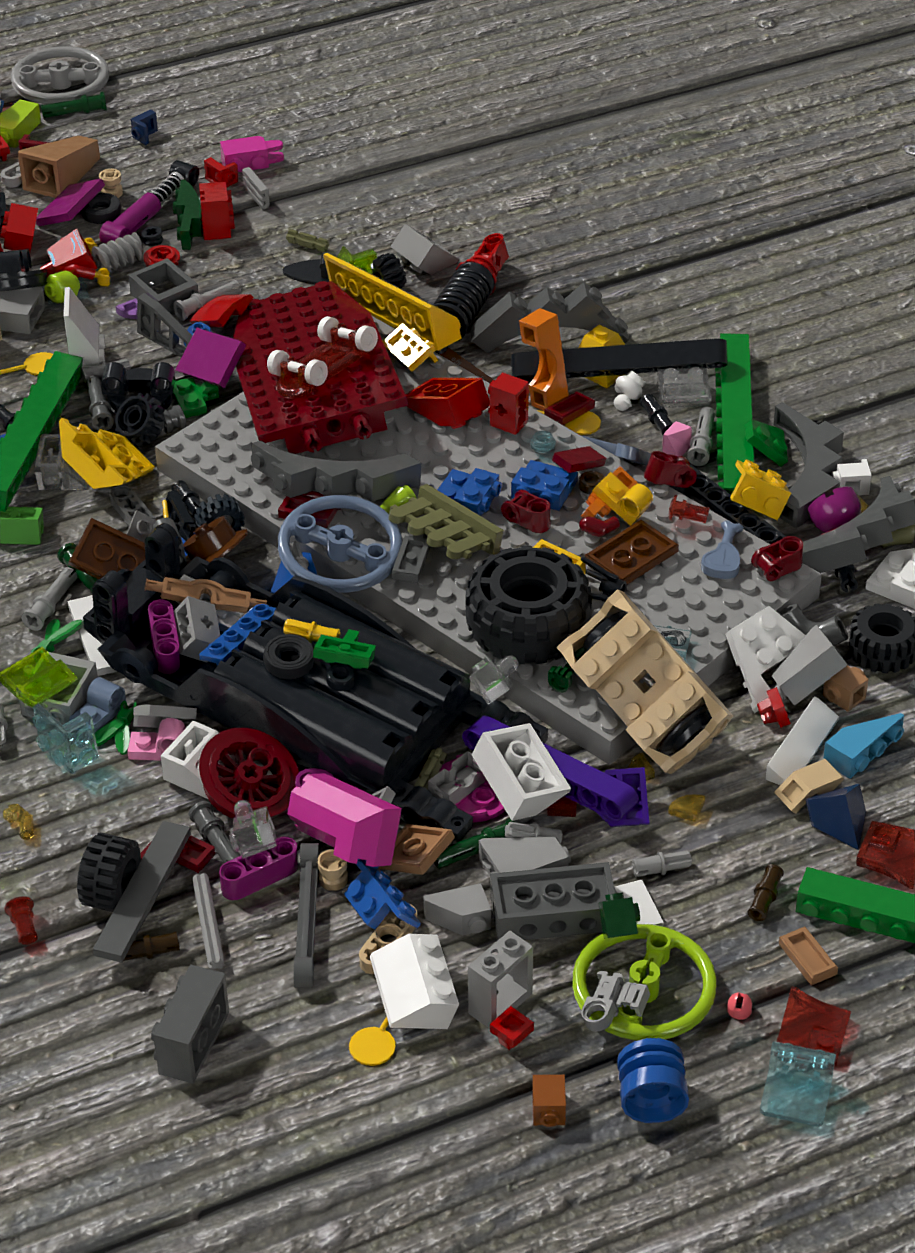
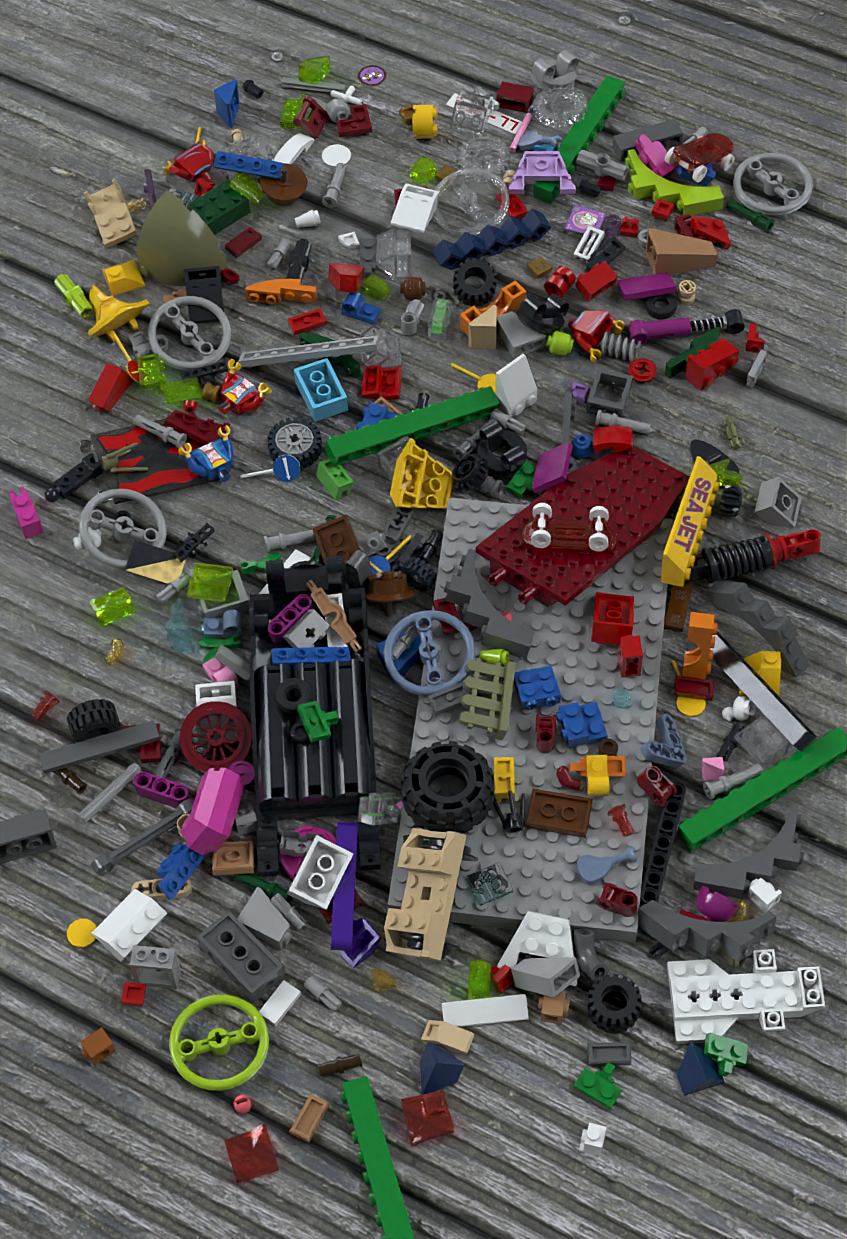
camera: 55 degrees right, 15 degrees up
dark blue bracket [131,109,158,145] -> none
black bush [141,226,163,246] -> none
dark pink hinge [220,136,284,172] -> none
clear piece [229,800,277,858] -> none
yellow axle [283,619,340,643] -> none
bracket [383,323,438,372] -> none
olive axle [414,748,447,790] -> none
light grey slope [423,883,491,935] -> none
dark red tile [552,446,607,473] -> none
light grey piece [581,971,650,1032] -> none
dark green brick [598,892,640,939] -> none
blue wheel [617,1038,689,1123] -> none
yellow bracket [730,459,791,520] -> none
green wing [744,419,788,467] -> none
clear light blue bracket [760,1041,836,1127] -> none
dark azure slope [823,713,904,779] -> none
none -> clear neon green slope [468,960,491,1000]
none -> red wing [690,216,732,249]

